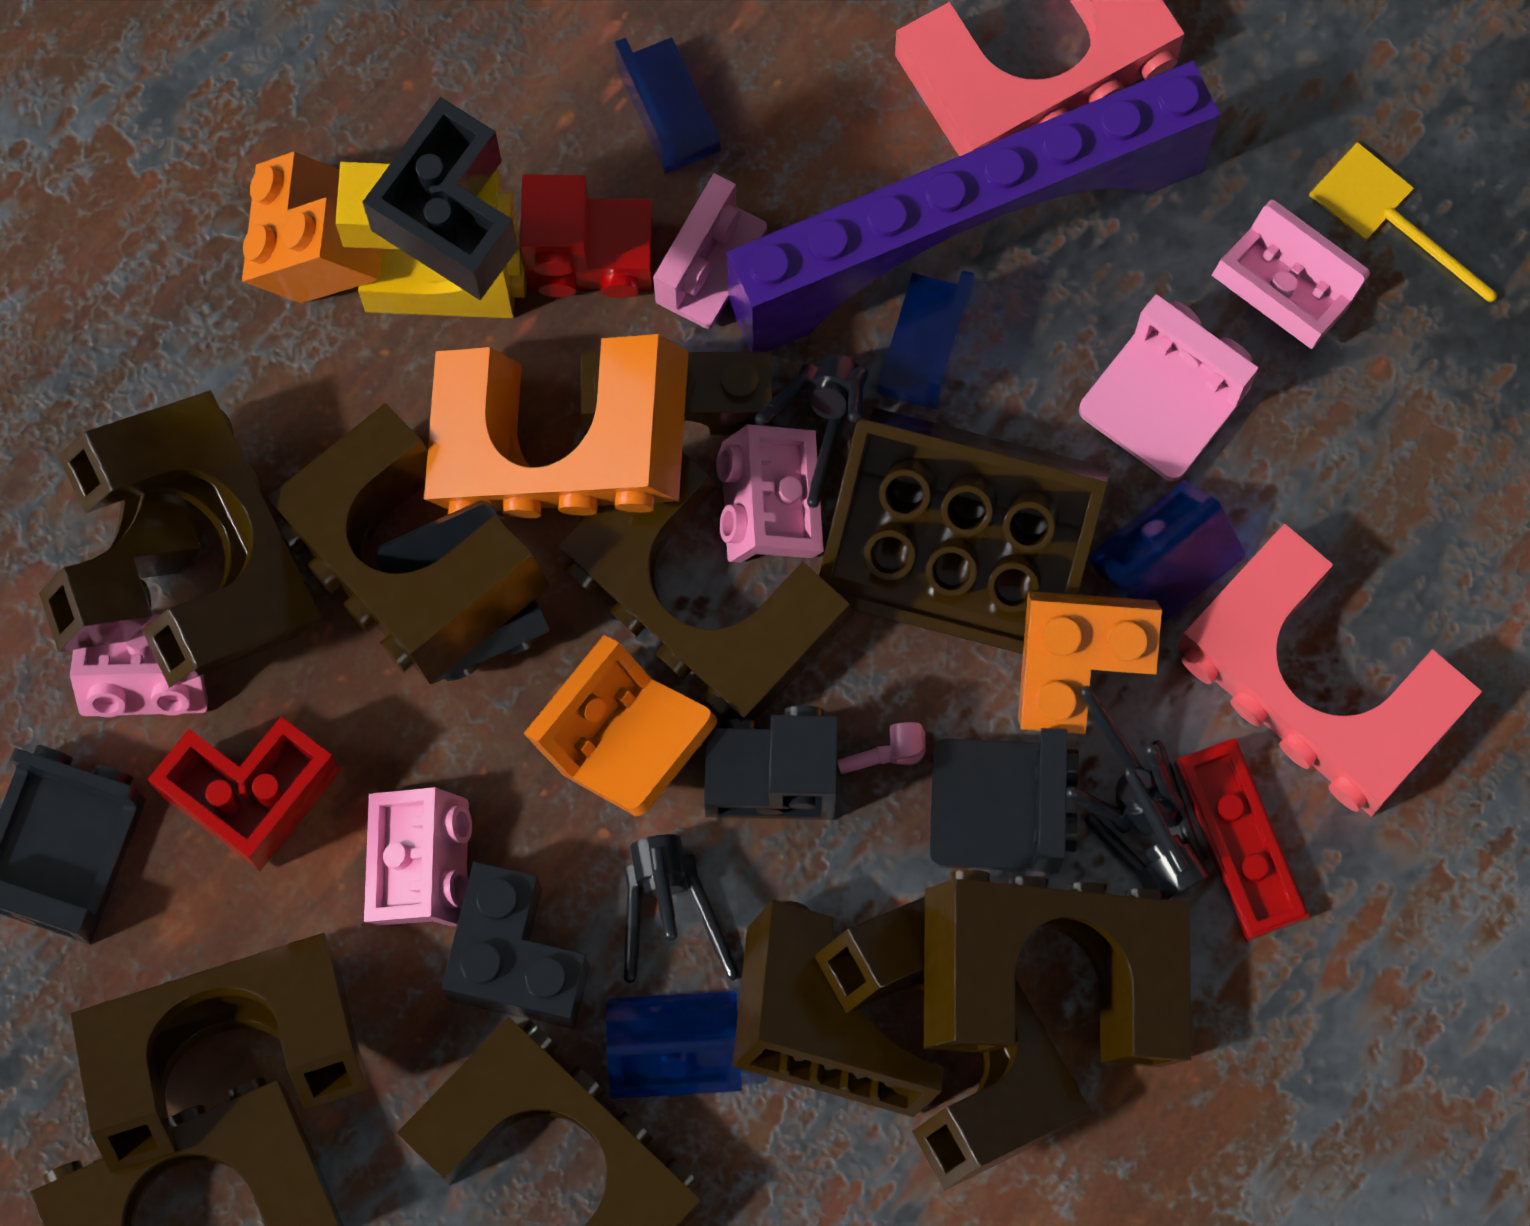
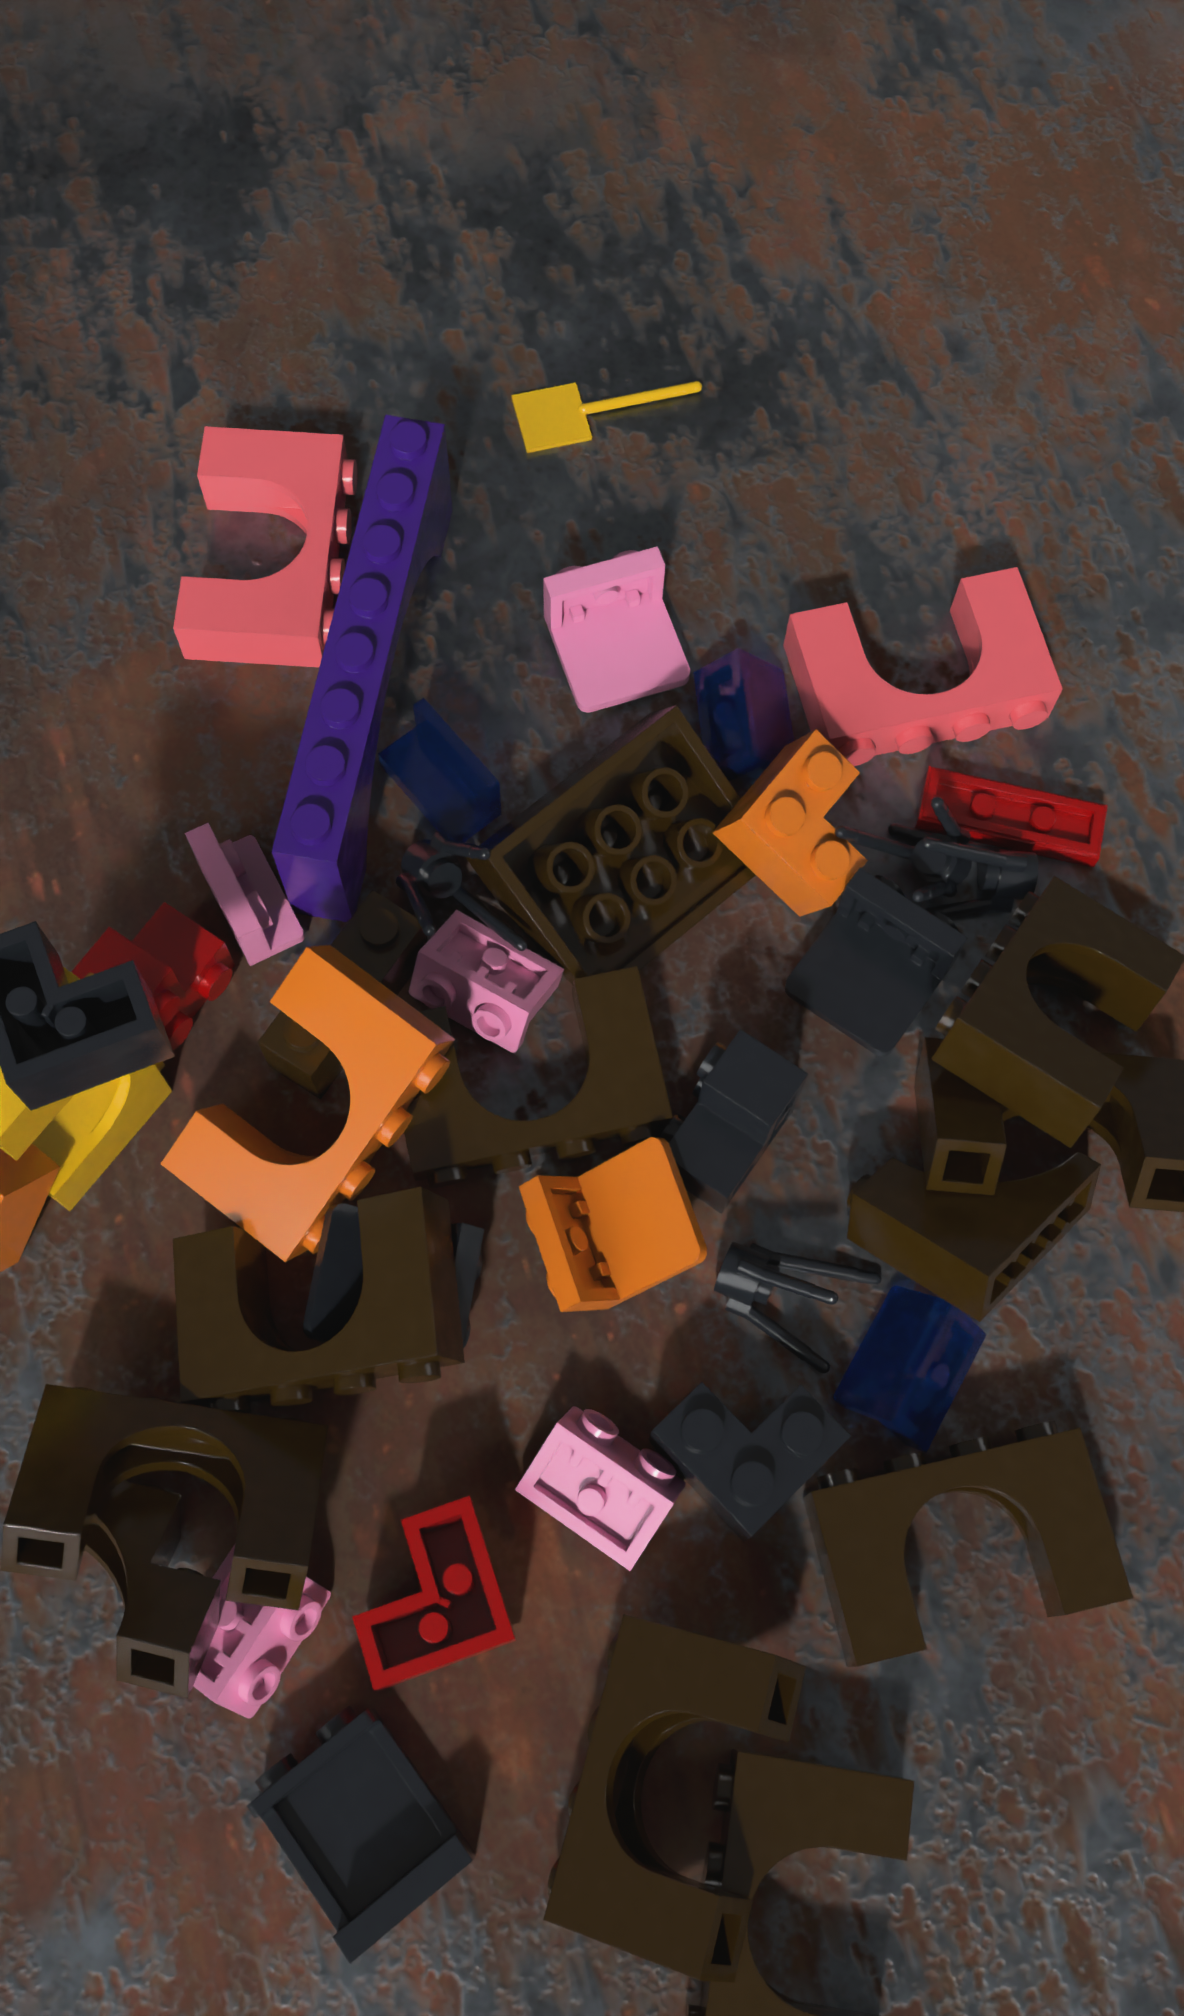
camera: 60 degrees left, 5 degrees down
clear blue panel [614,37,721,174] -> none
bright pink hand [837,722,926,775] -> none
bright pink bracket [1212,200,1370,349] -> none

